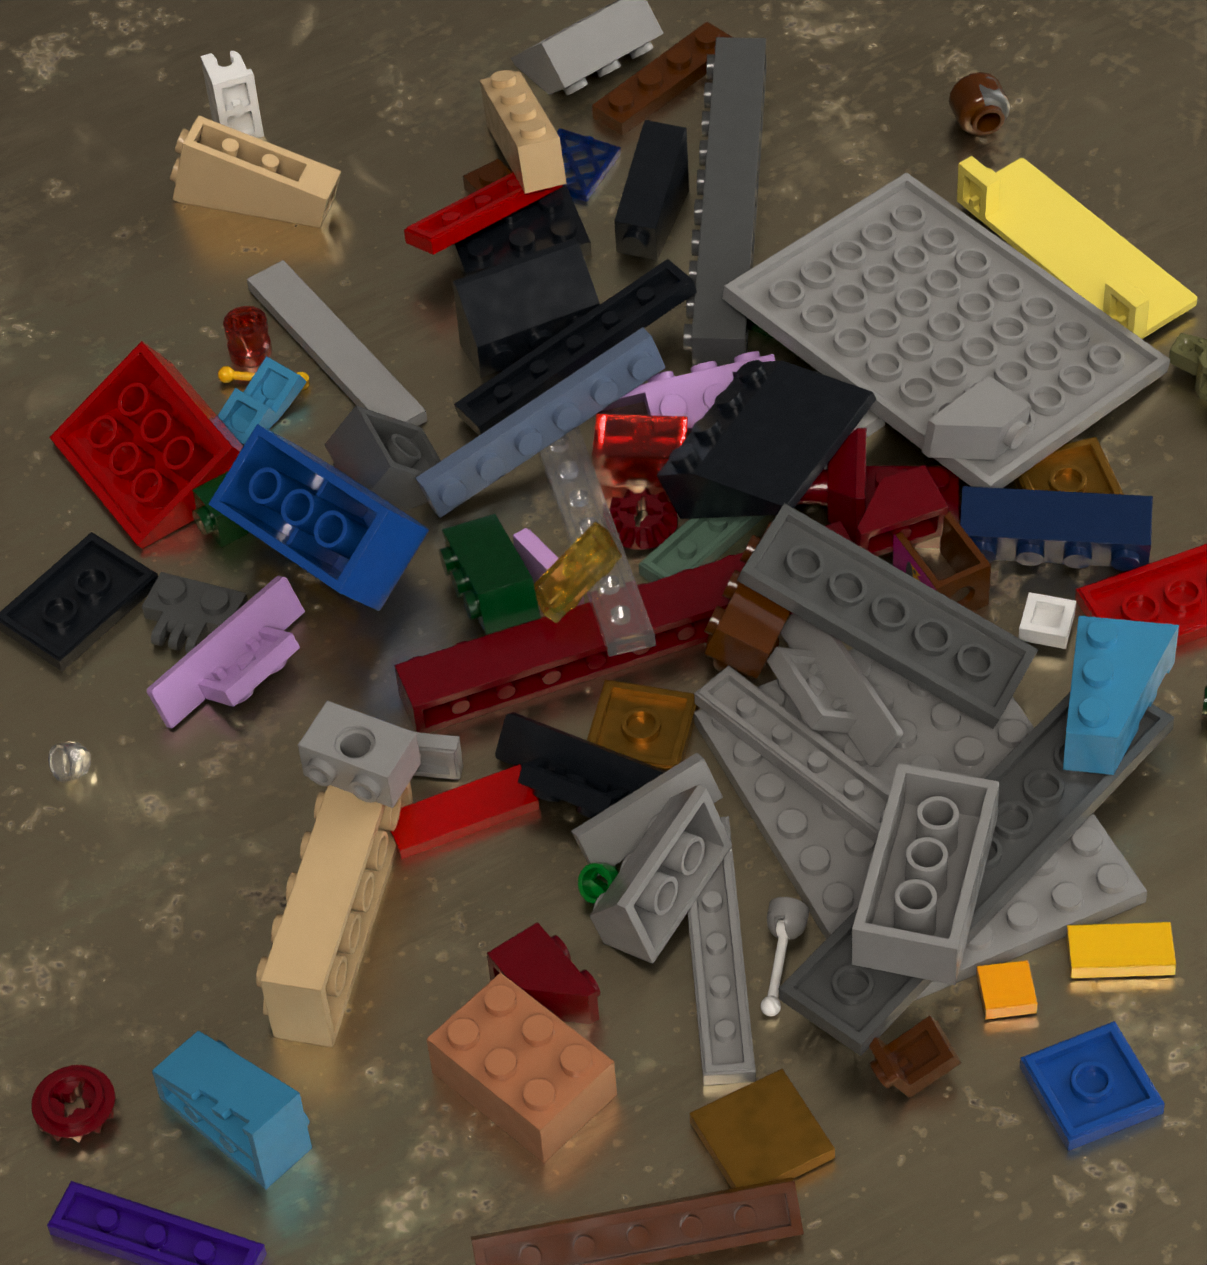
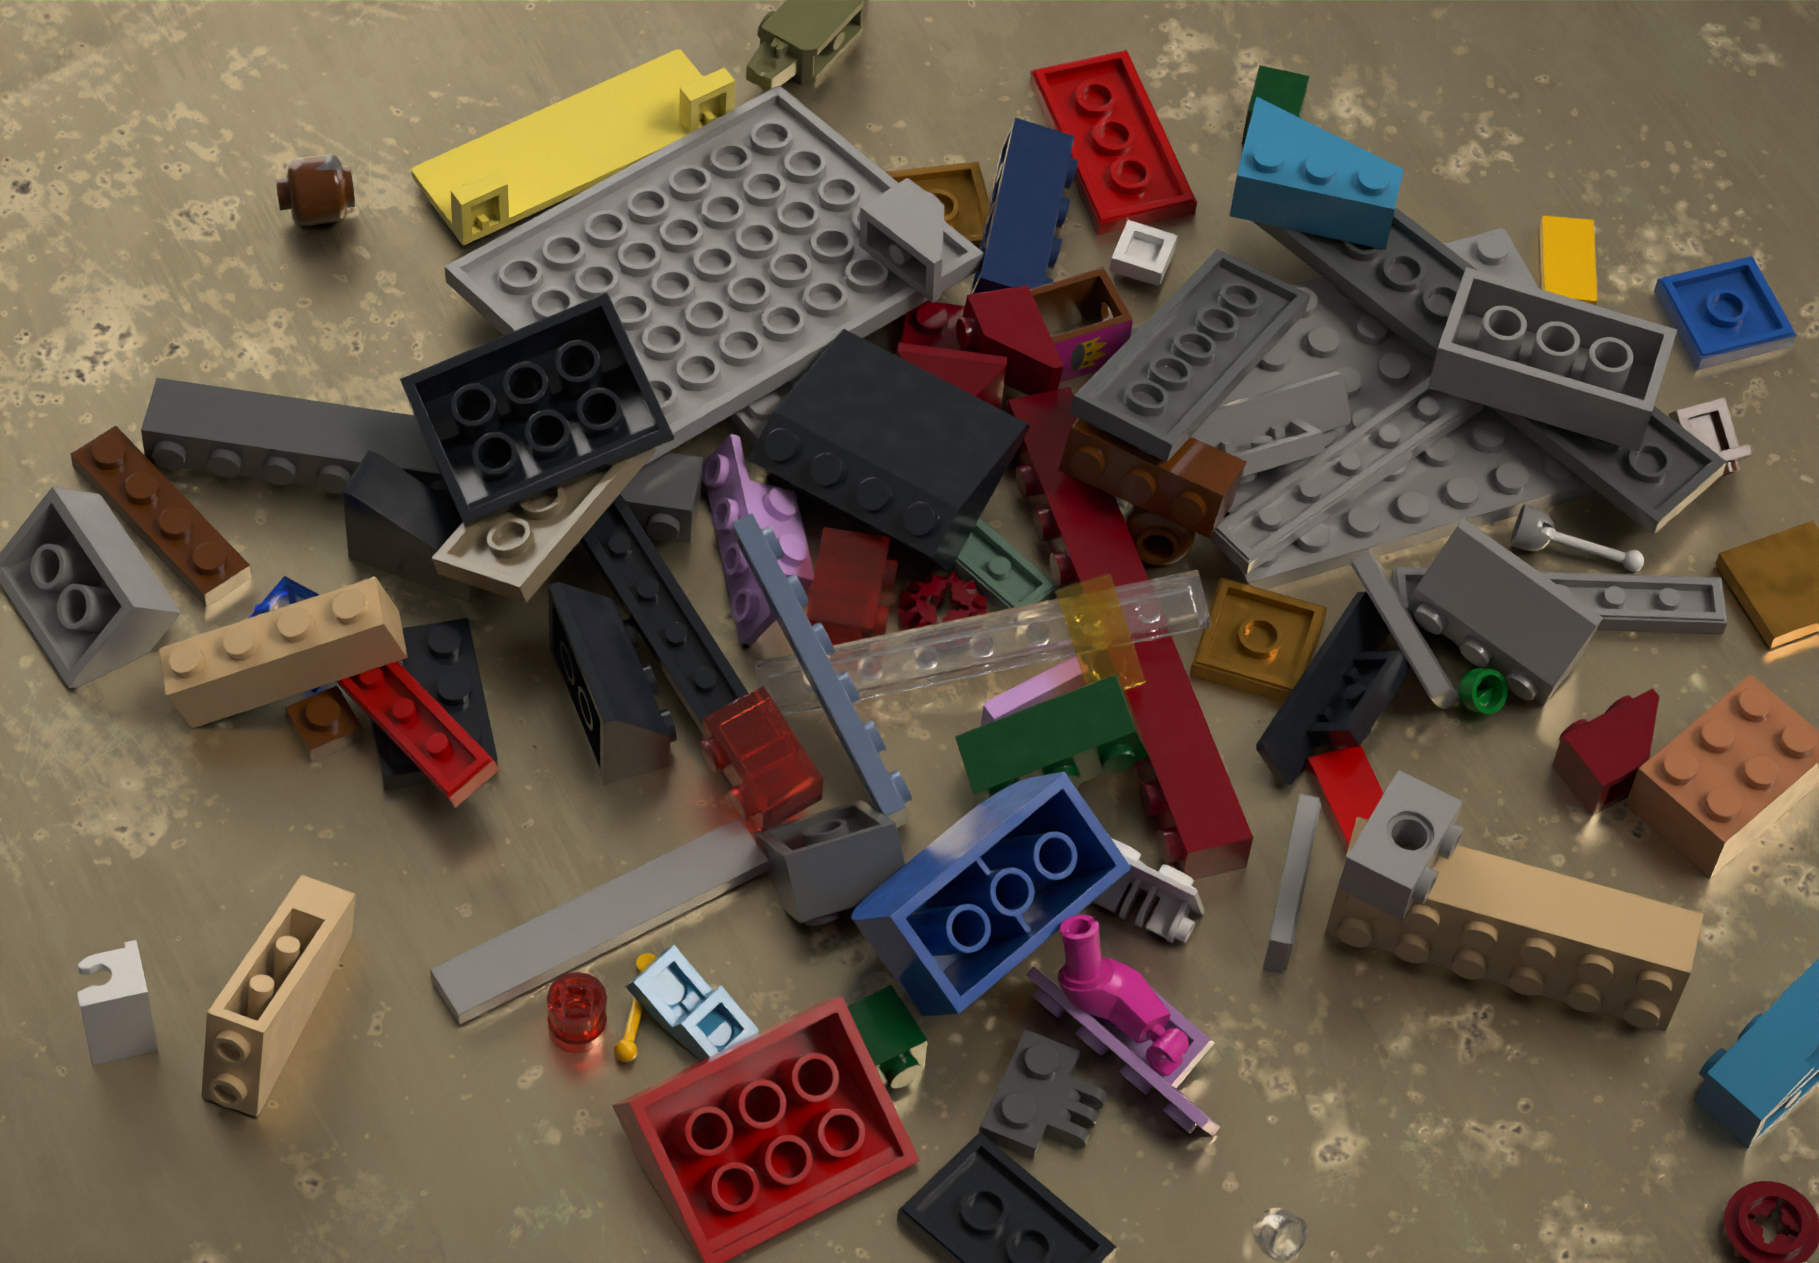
camera: 95 degrees left, 5 degrees up
none -> black slope [400,292,674,528]
none -> dark tan plate [432,448,656,603]
none -> clear red brick [699,686,824,833]
none -> dark pink arm [1058,915,1189,1076]
none -> white hinge [1091,839,1205,943]

